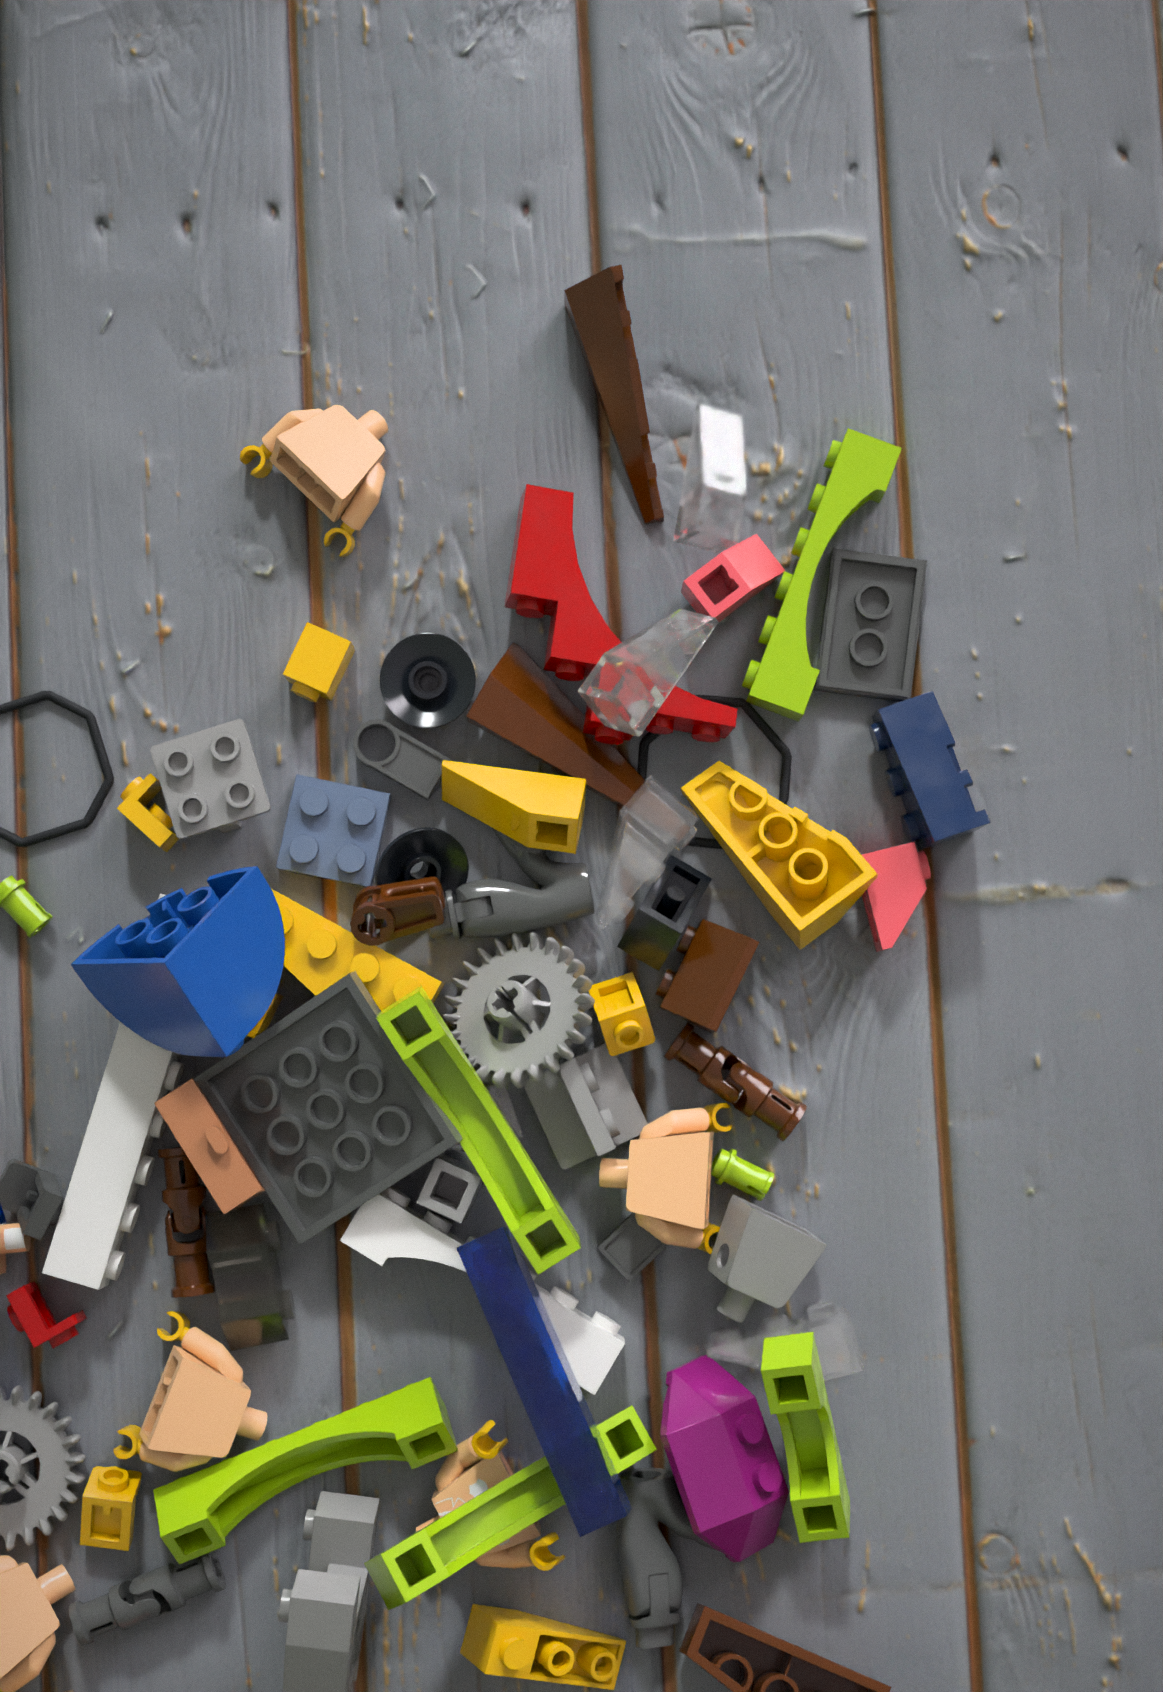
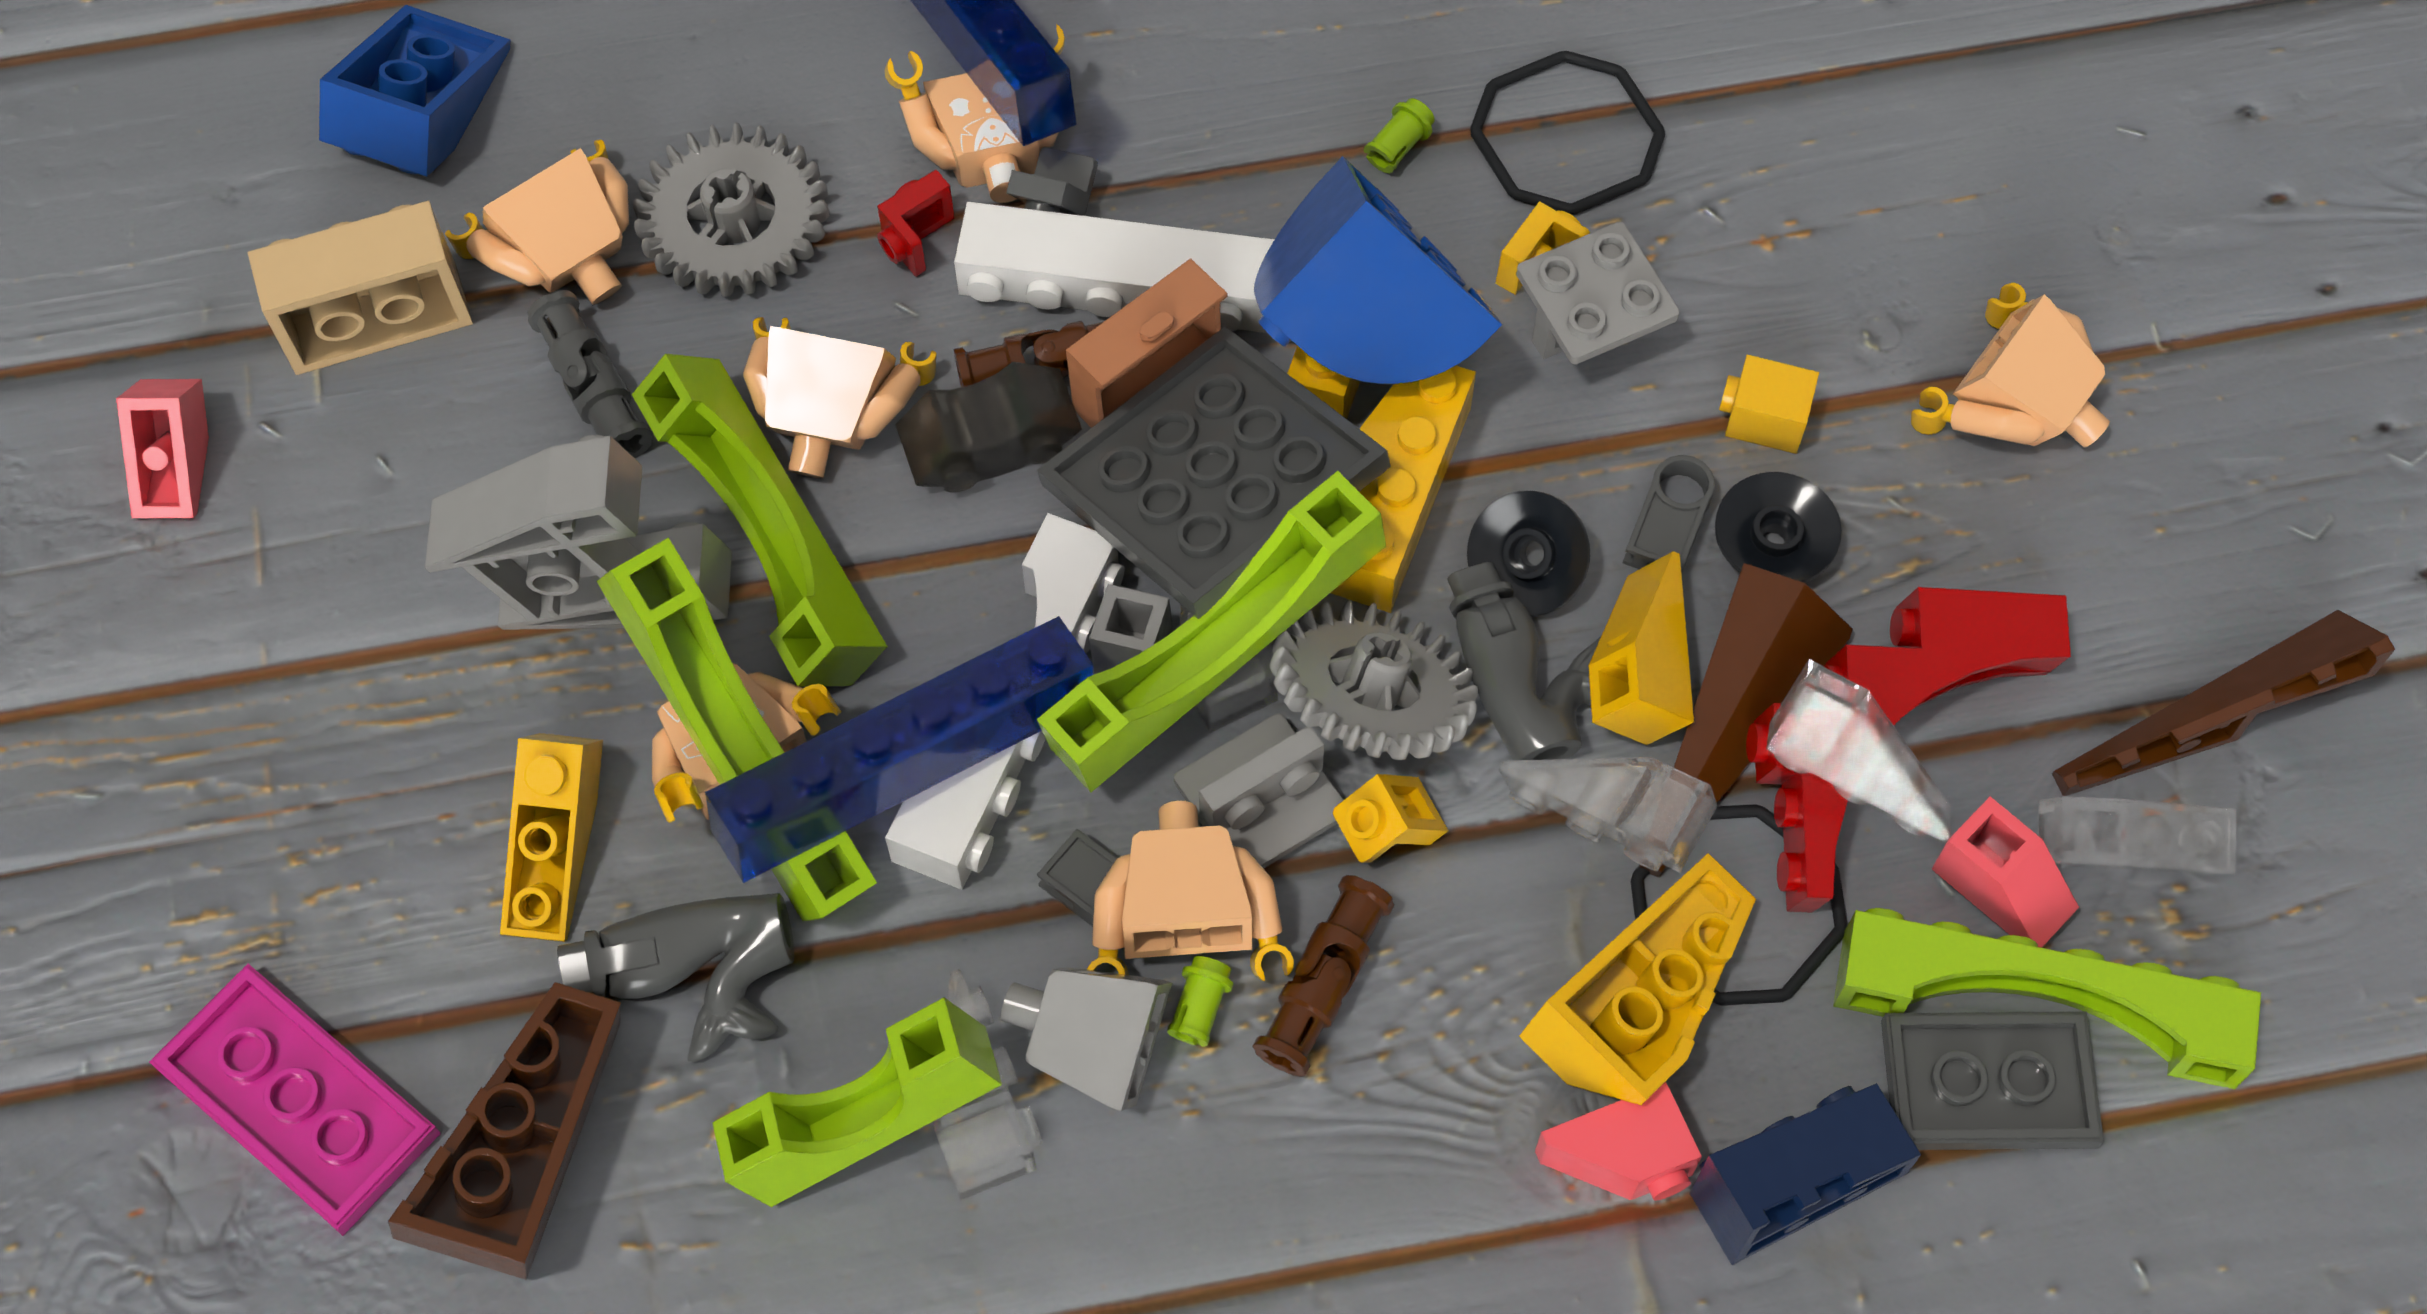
camera: 85 degrees right, 20 degrees down
yellow bracket [80,1466,142,1551] -> none
sand blue plate [276,774,392,887] -> none
reddish brown piece [350,877,445,946] -> none
black slope [617,855,712,971] -> none
reddish brown slope [655,919,759,1033] -> none
magenta wedge [660,1354,789,1563] -> none

